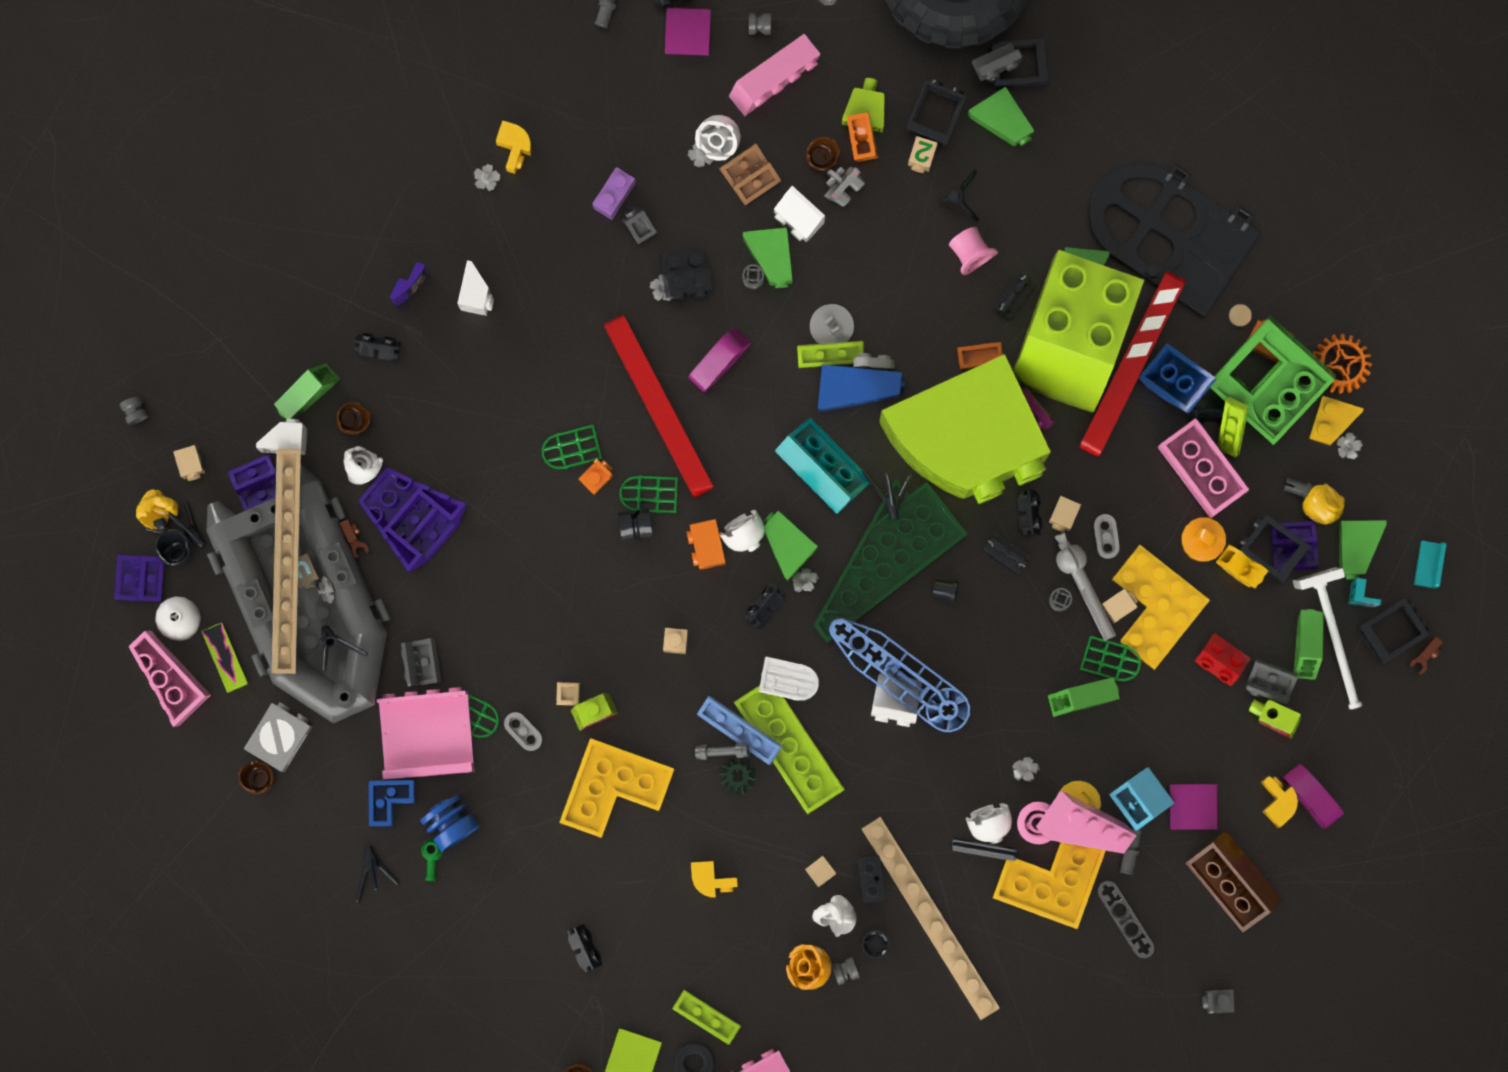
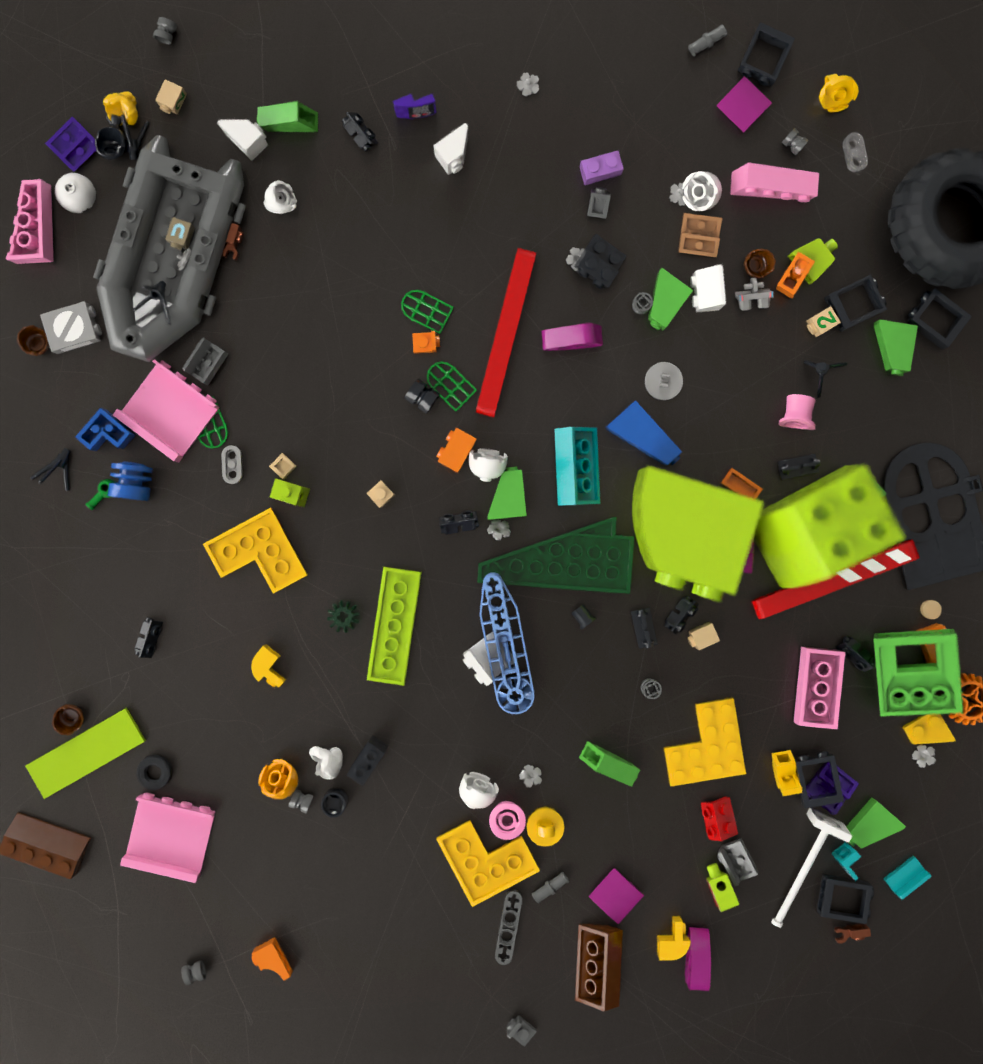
camera: 40 degrees right, 5 degrees up
tile [201,623,248,693] -> none
dark purple slope [228,454,276,511] -> none
tan plate [272,449,301,674] -> none
reddish brown hair [336,402,371,435] -> none
dark purple wedge [358,468,467,573] -> none
yellow brick [496,120,532,174] -> none
lime tile [672,990,741,1045] -> none
dark grey bar [695,743,750,760] -> none
medium blue tile [697,696,783,765] -> none
white window [759,657,819,700] -> none
lime tile [797,341,864,368] -> none
tan tile [805,856,836,887] -> none
light grey plate [854,353,895,371] -> none
black plant [862,469,912,520] -> none
tan plate [862,817,1000,1020] -> none
black axle [951,838,1018,861] -> none
dark grey bracket [972,43,1022,81] -> none
bright pink wedge [1036,790,1137,853] -> none
light grey piece [1054,532,1116,641] -> none
green window [1080,636,1141,682] -> none
light grey plate [1093,514,1119,559] -> none
tan brick [1102,589,1138,624] -> none
medium azure slope [1109,767,1175,831] -> none
blue slope [1139,343,1216,413] -> none
light orange tile [1181,517,1226,562] -> none
lime tile [1217,397,1249,458] -> none
dark grey pin [1283,477,1314,500] -> none
bright green slope [1293,609,1323,680] -> none
yellow hair [1302,483,1345,525] -> none

